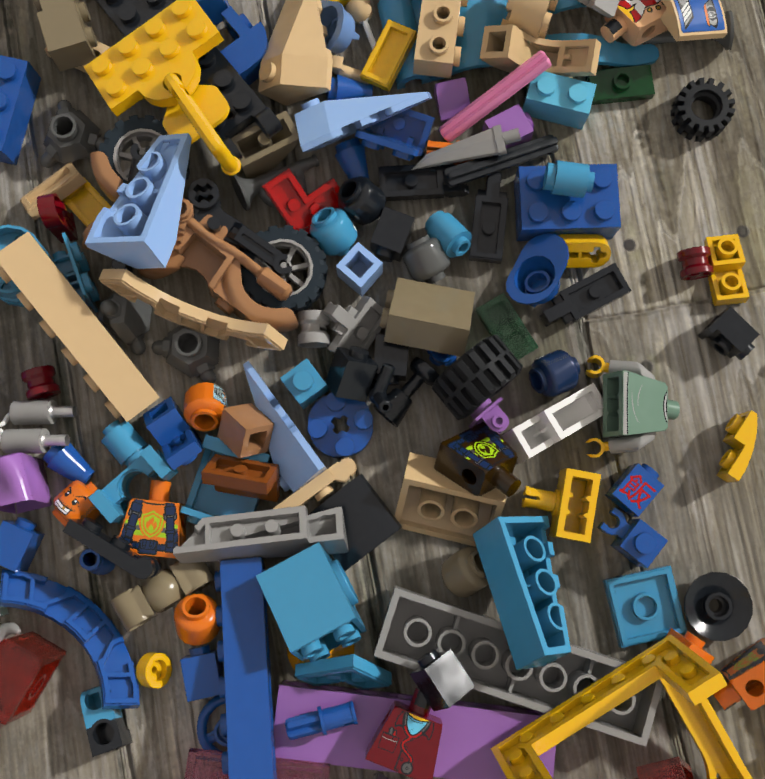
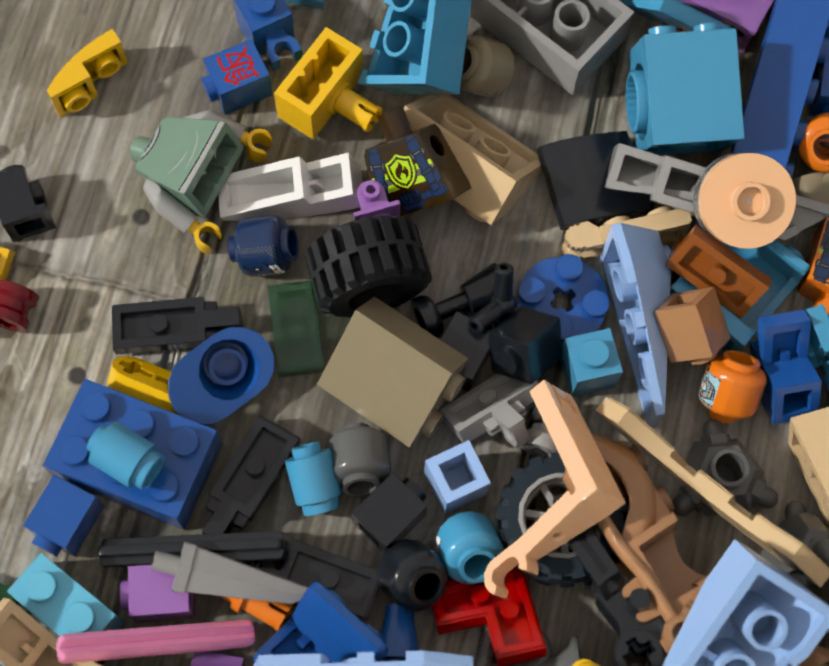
camera: 160 degrees left, 10 degrees down
none -> blue brick [23,475,105,557]
none -> light nougat hinge [484,380,626,599]
none -> light nougat piece [693,152,796,249]

